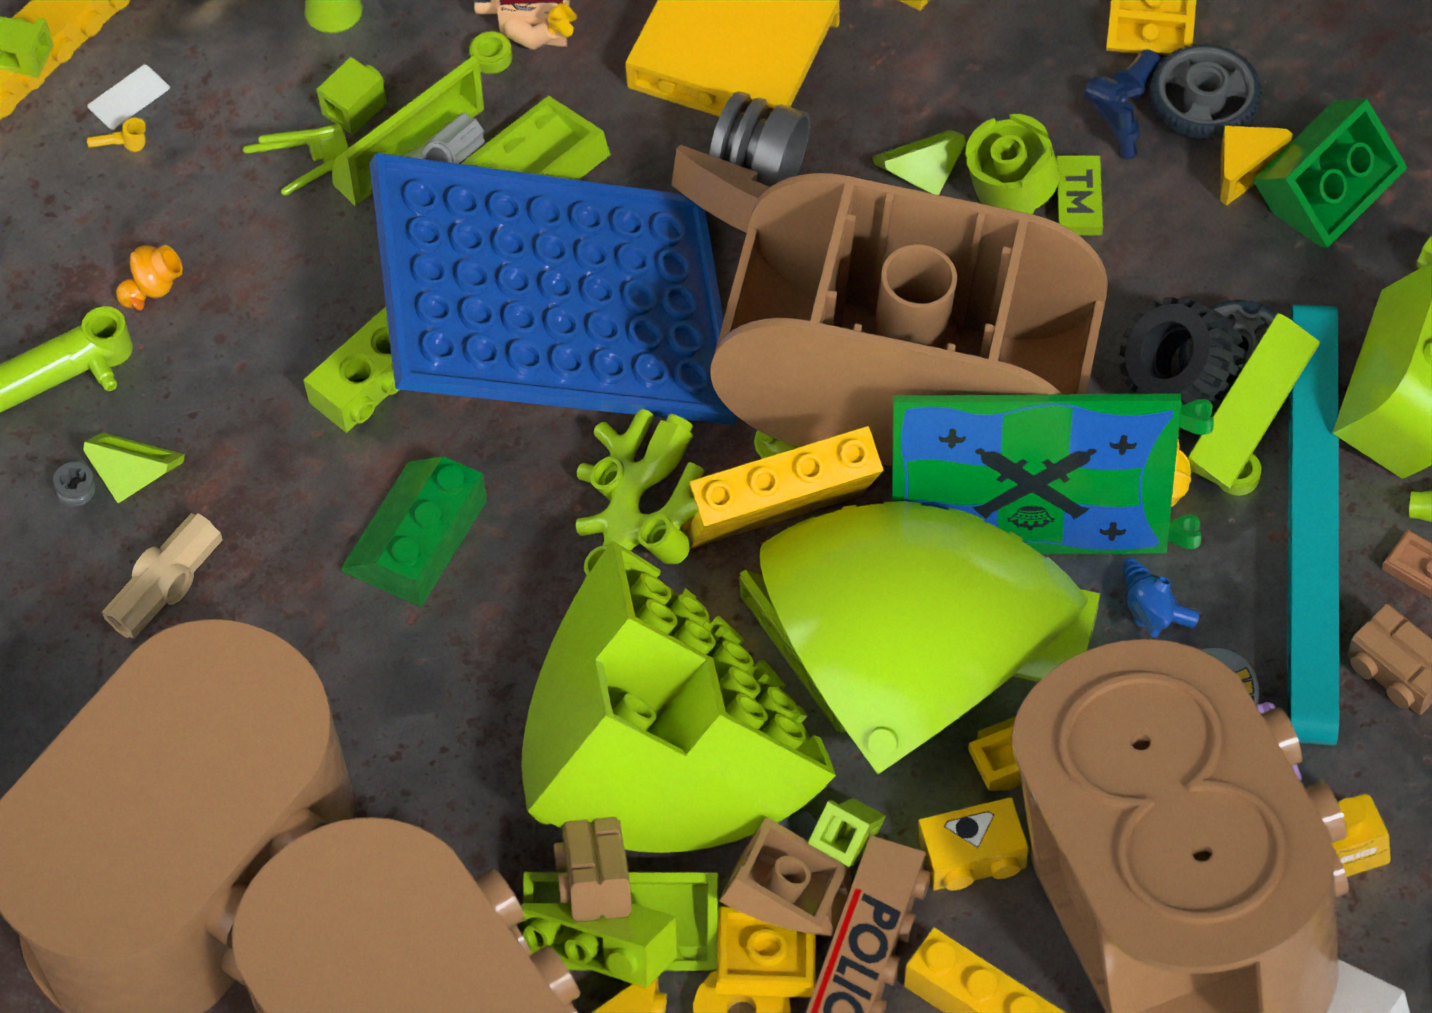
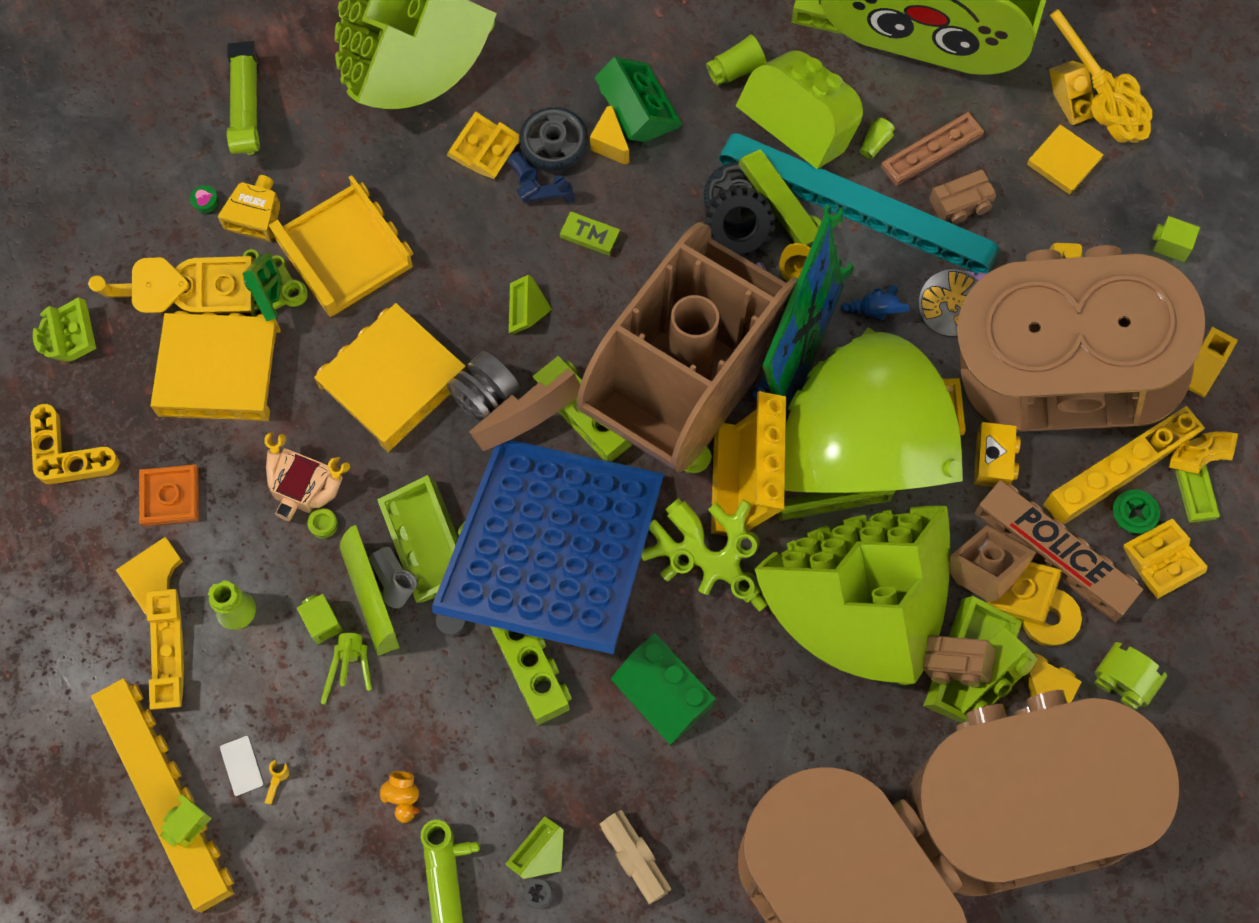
camera: 70 degrees left, 10 degrees up
lime brick [808,798,886,867] -> none
lime brick [965,114,1060,214] -> none

